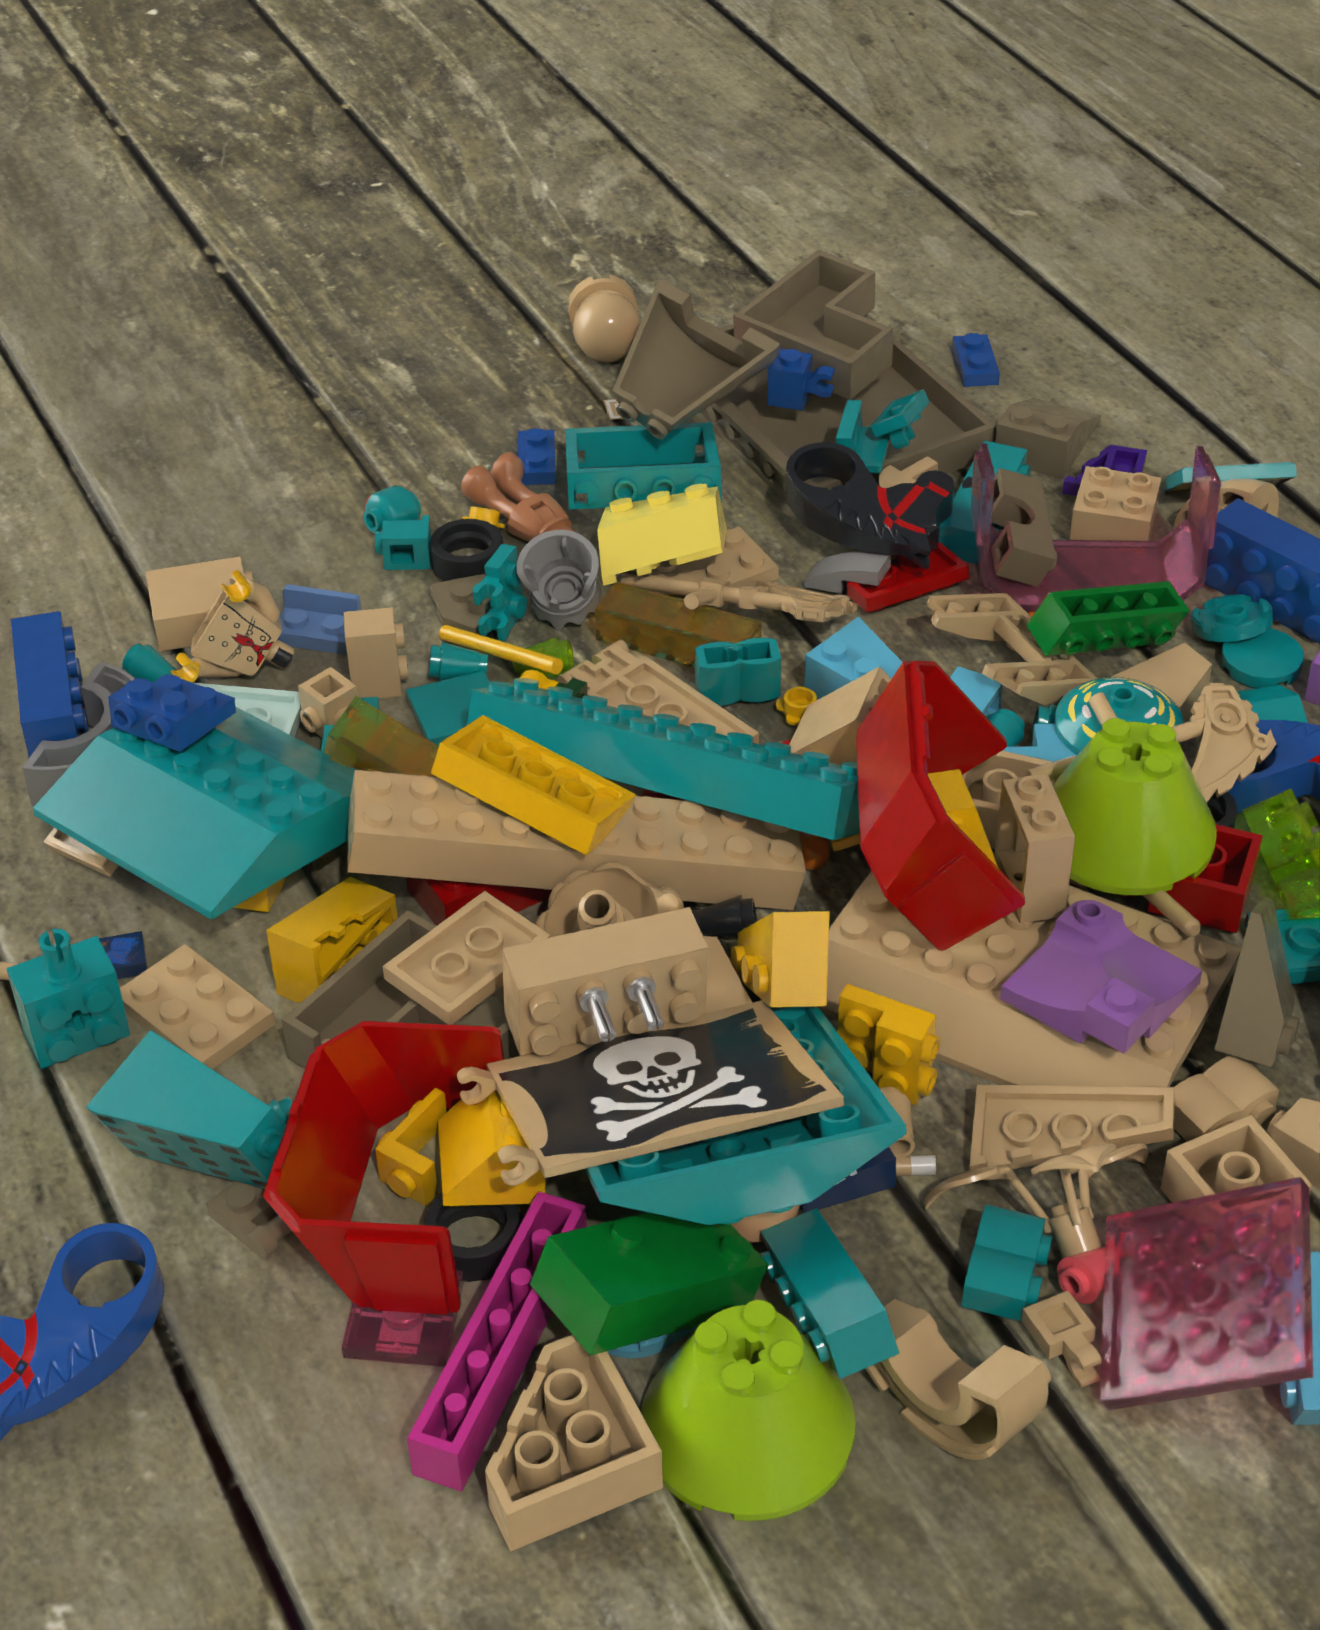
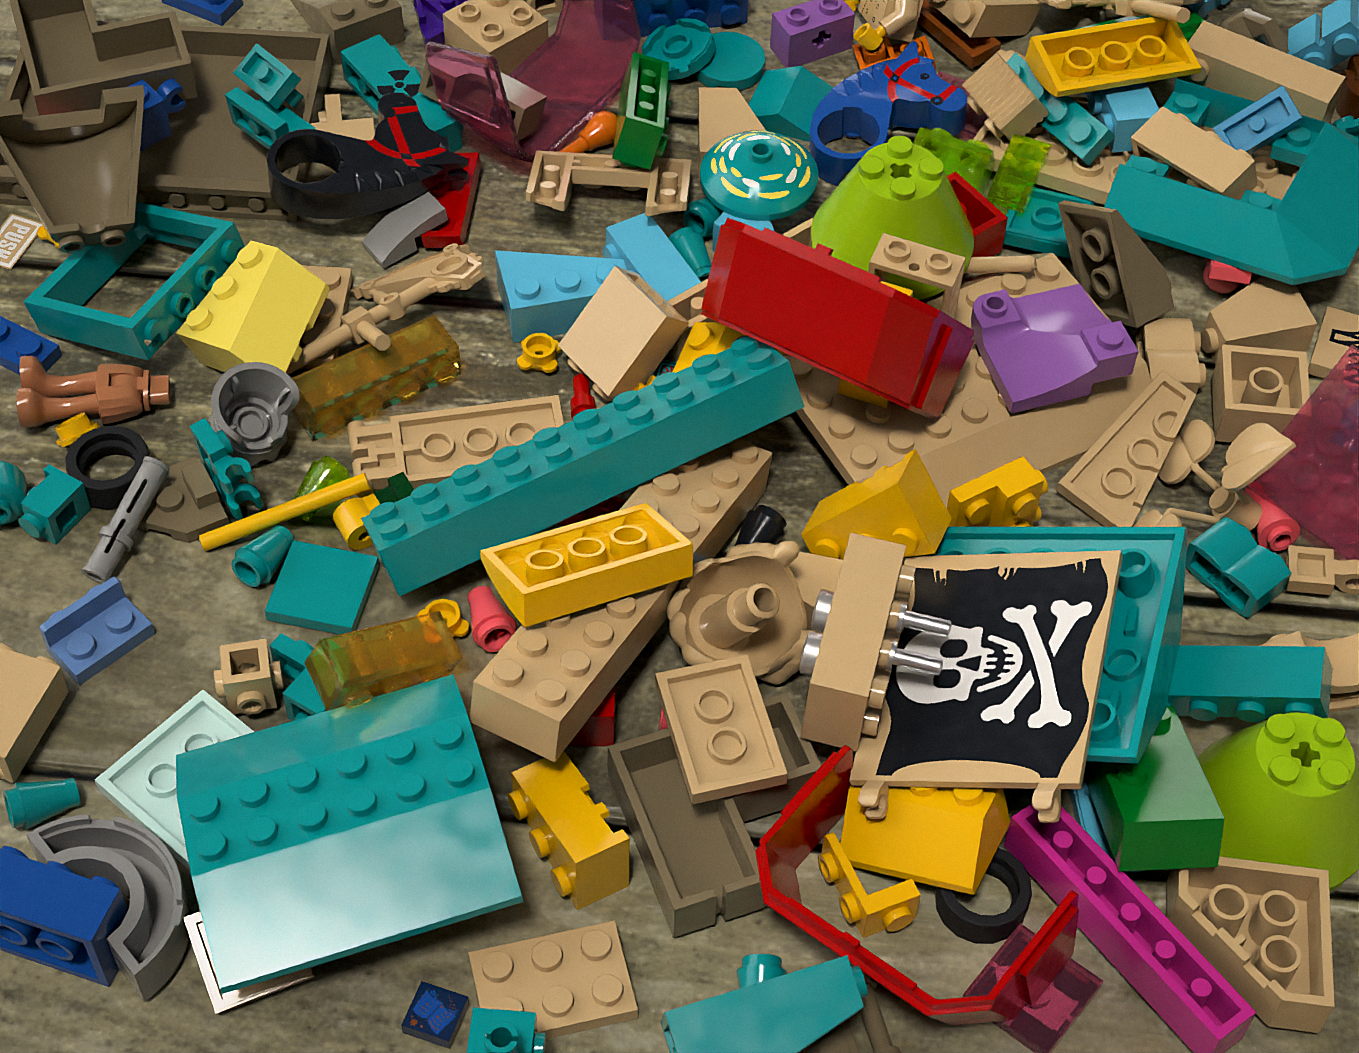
camera: 60 degrees left, 10 degrees up
blue plate [108,674,236,752] -> none
tan torso [170,570,294,683] -> none
tan brick [343,607,409,700] -> none
teal brick [695,638,781,707] -> none
tan bar [1025,683,1276,803] -> none
none -> light grey pin [82,456,170,584]

